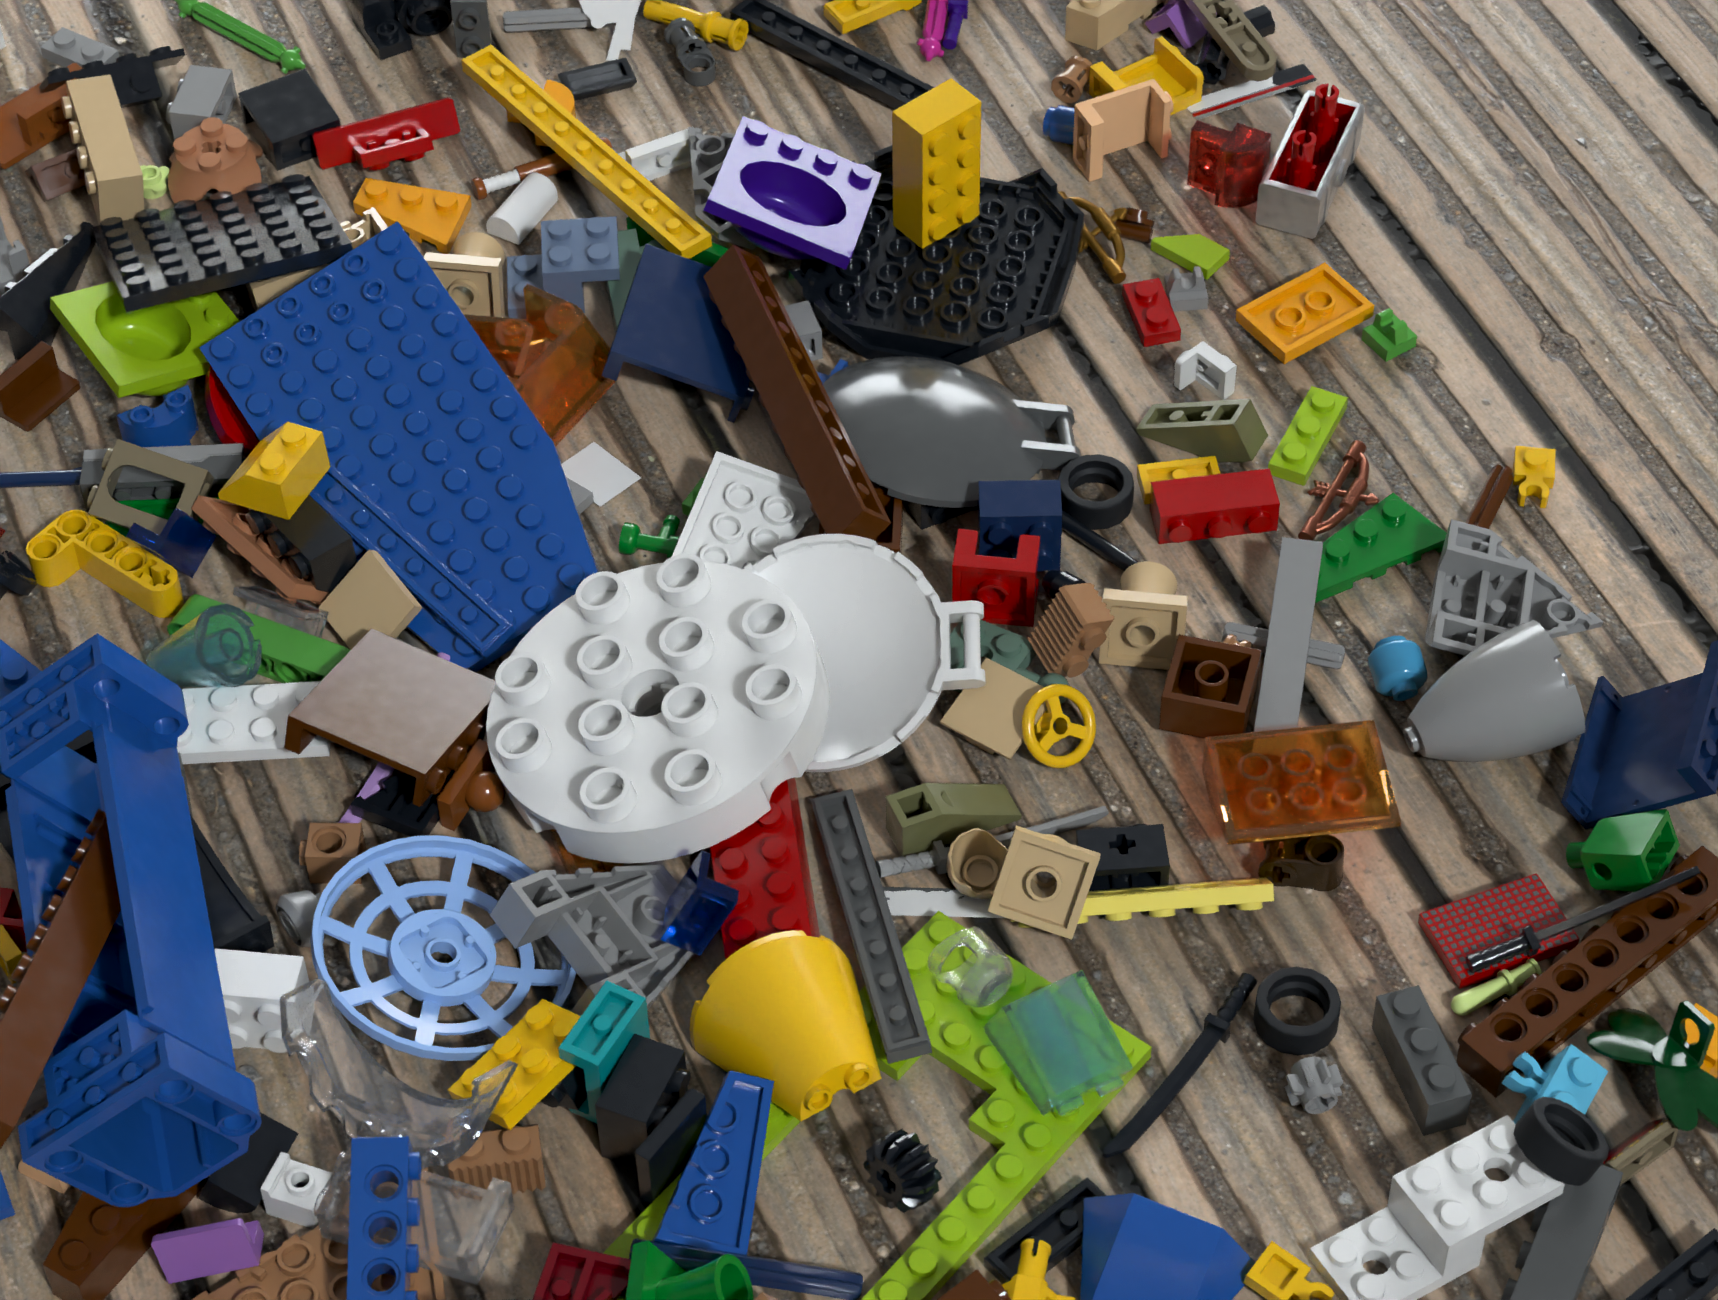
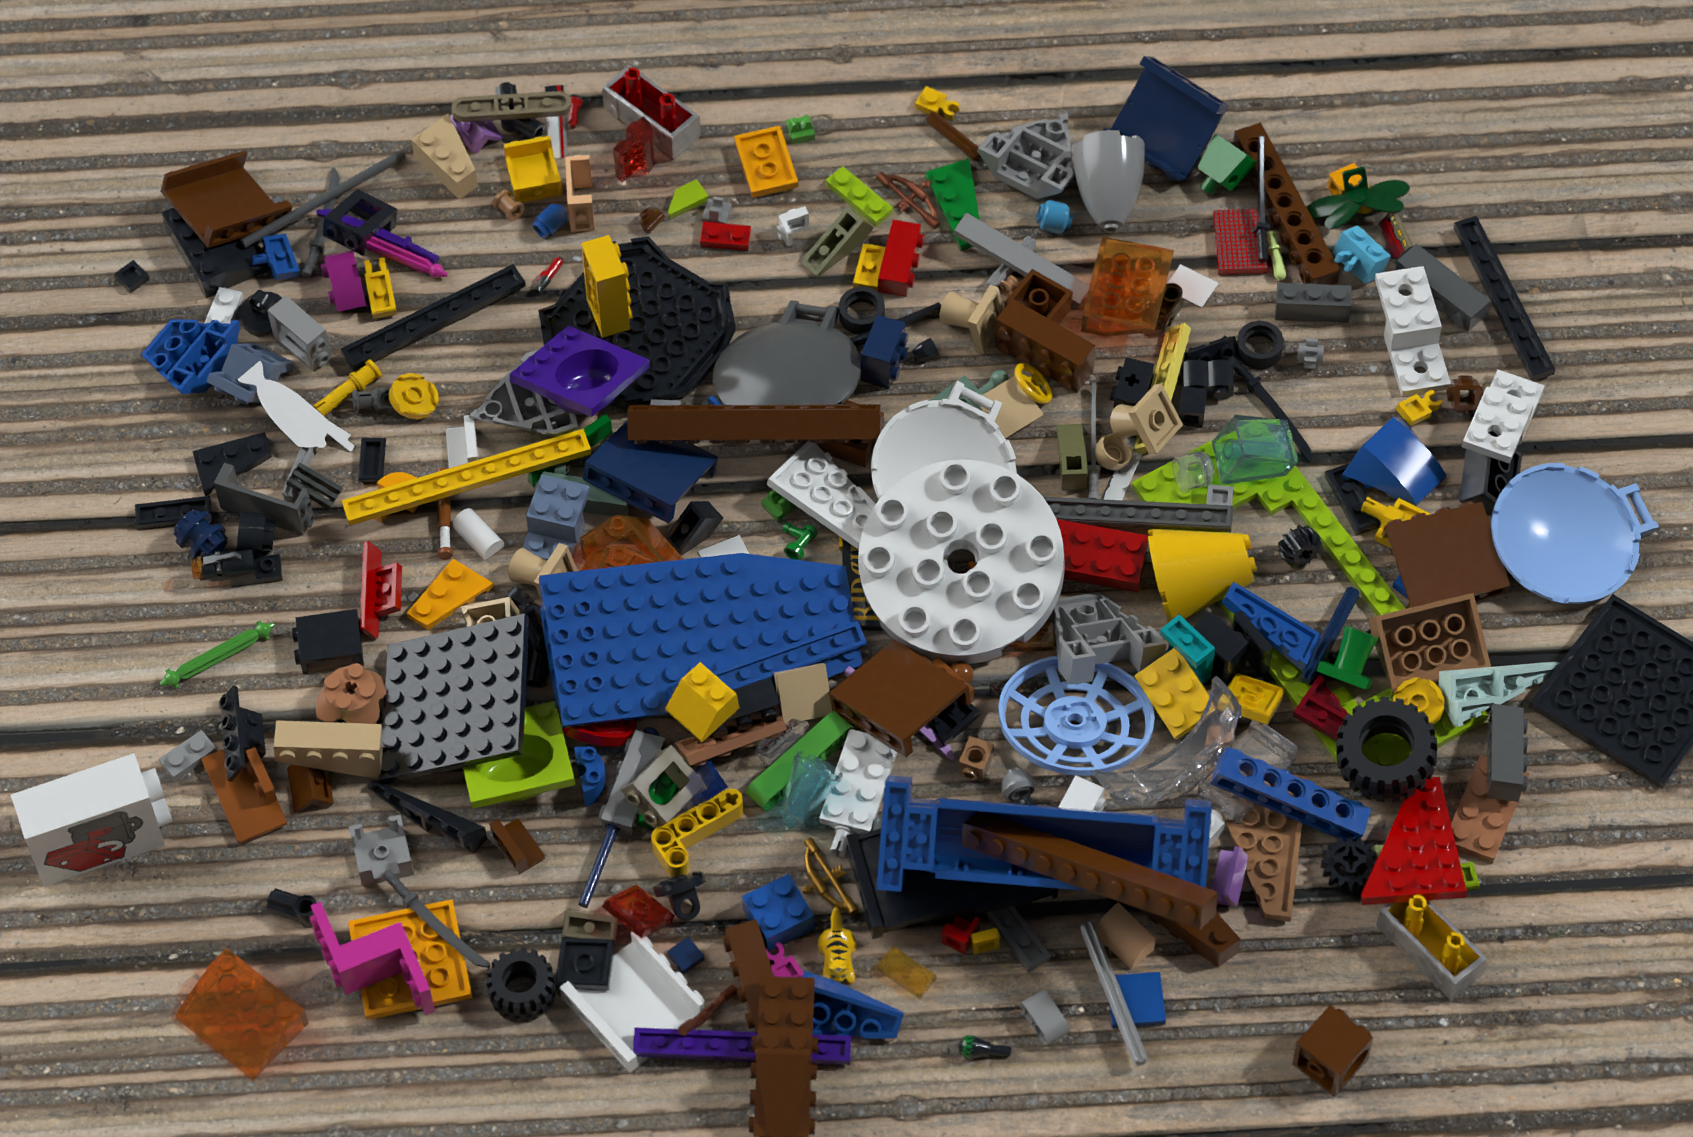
camera: 70 degrees left, 10 degrees up
light grey brick [166,65,237,140] -> none
clear blue panel [660,850,739,955] -> none
red panel [952,529,1040,627] -> none
medium nougat brick [1027,582,1115,678] -> none
pearl gold piece [1058,191,1127,284] -> none
black tyre [1514,1097,1609,1186] -> none
none -> pearl dark grey tile [286,462,343,510]
none -> yellow tile [389,373,439,420]
none -> piece [534,257,563,294]
none -> red piece [568,94,583,129]
none -> black slope [664,501,723,556]
none -> reddish brown brick [995,299,1095,393]
none -> white sticker [1167,264,1218,307]
none -> black panel [1179,386,1207,427]
none -> black brick [1183,360,1234,400]
none -> black hinge [1185,336,1238,362]
none -> light grey tile [1206,484,1234,505]
none -> yellow tile [1218,673,1285,724]

